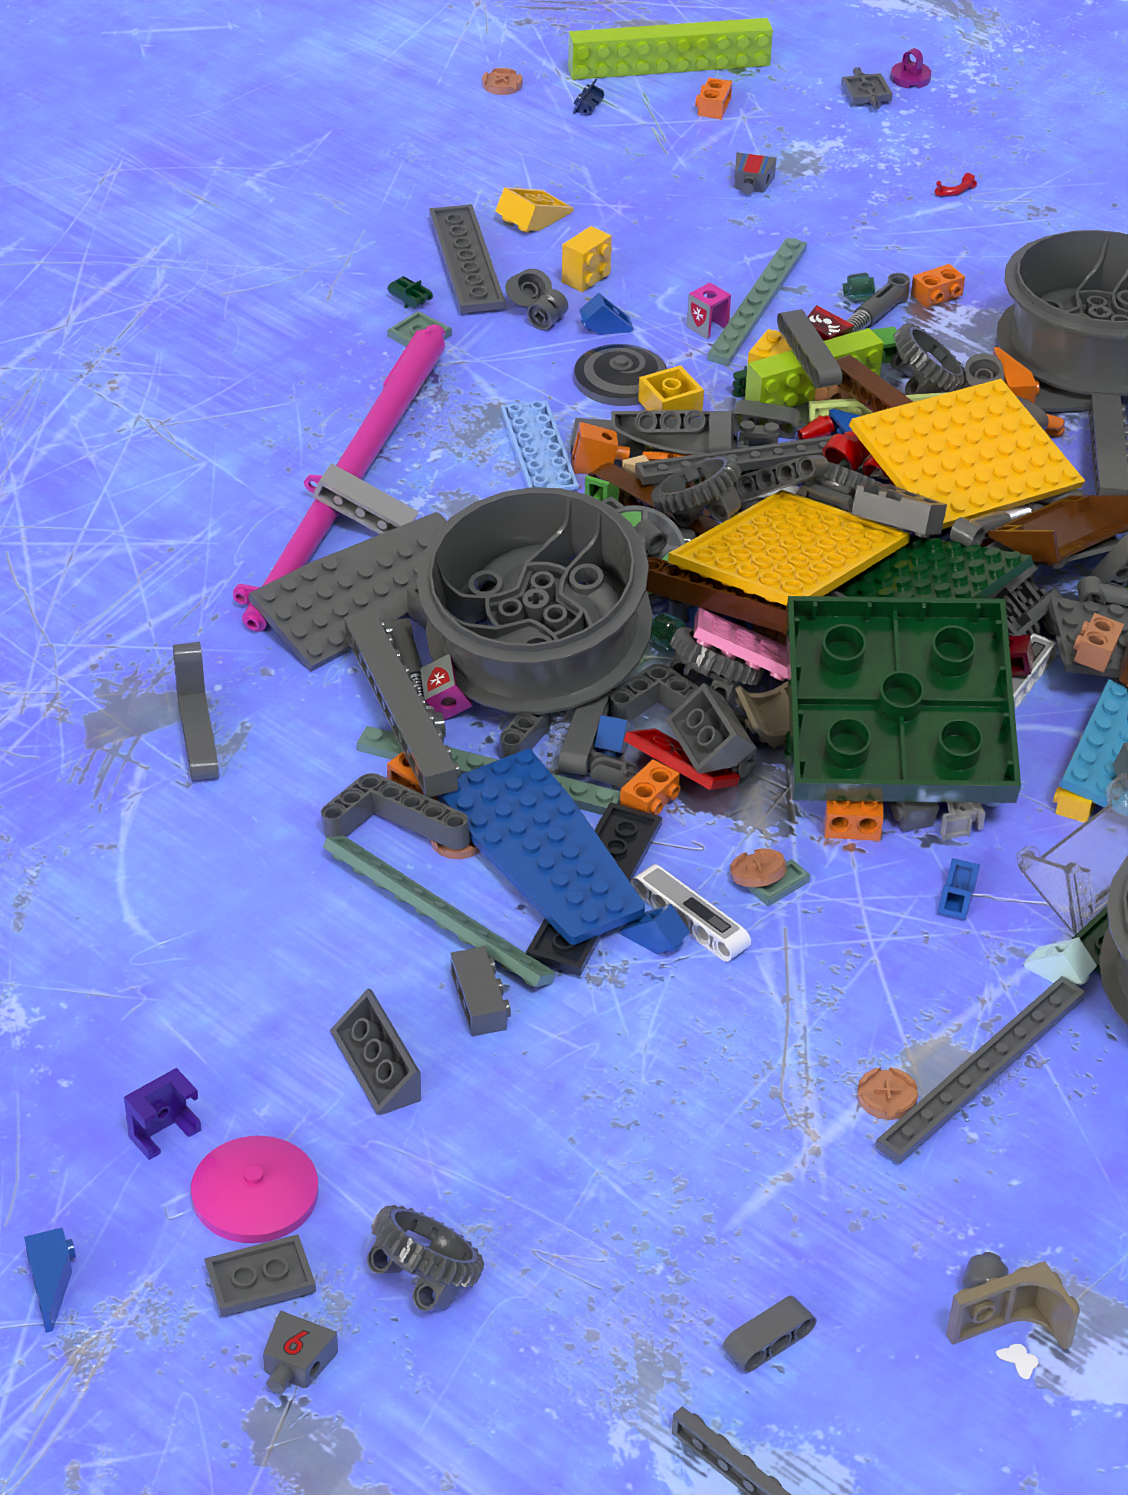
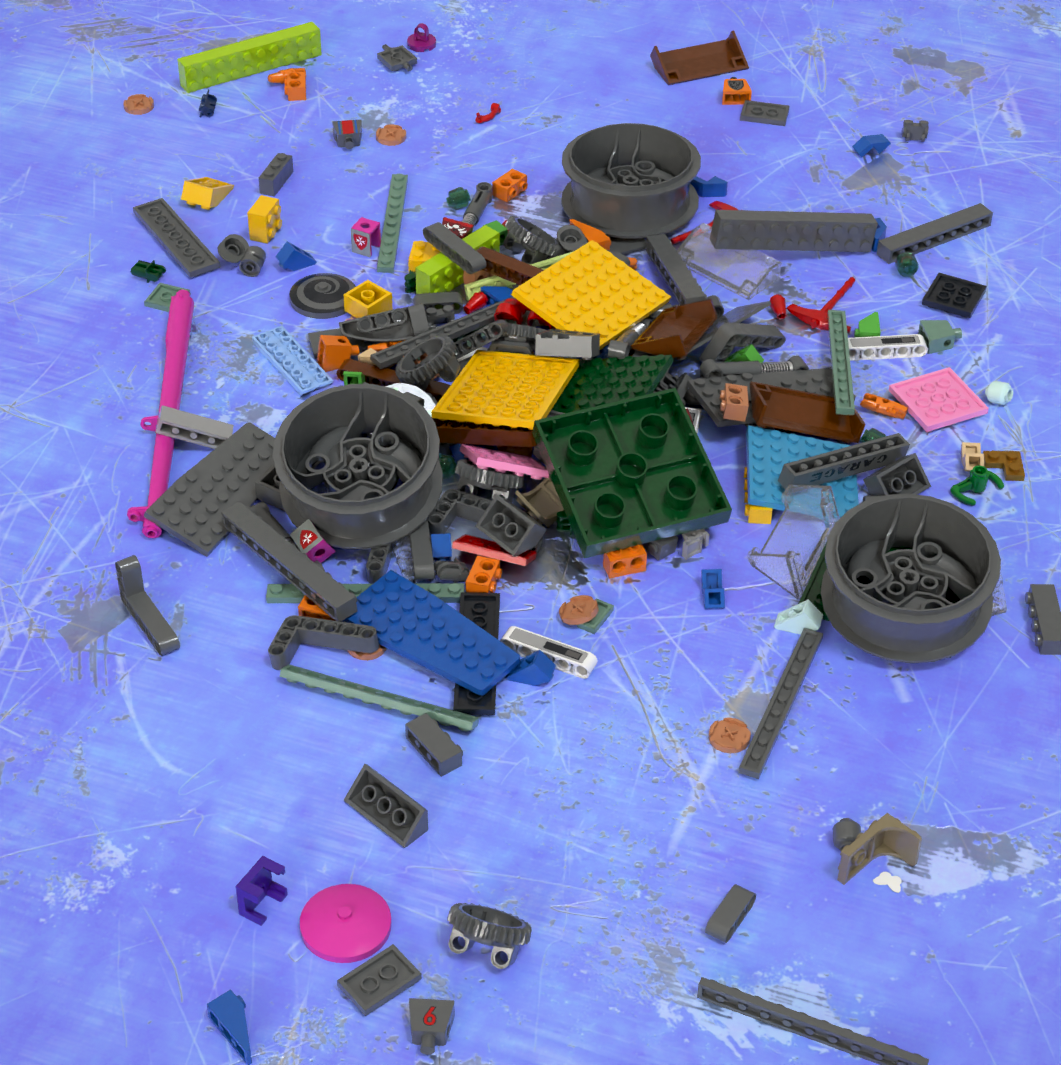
camera: 20 degrees left, 0 degrees up
none -> dark grey brick [258,153,294,197]
none -> orange hinge [267,68,306,84]
none -> nougat tile [376,124,406,146]

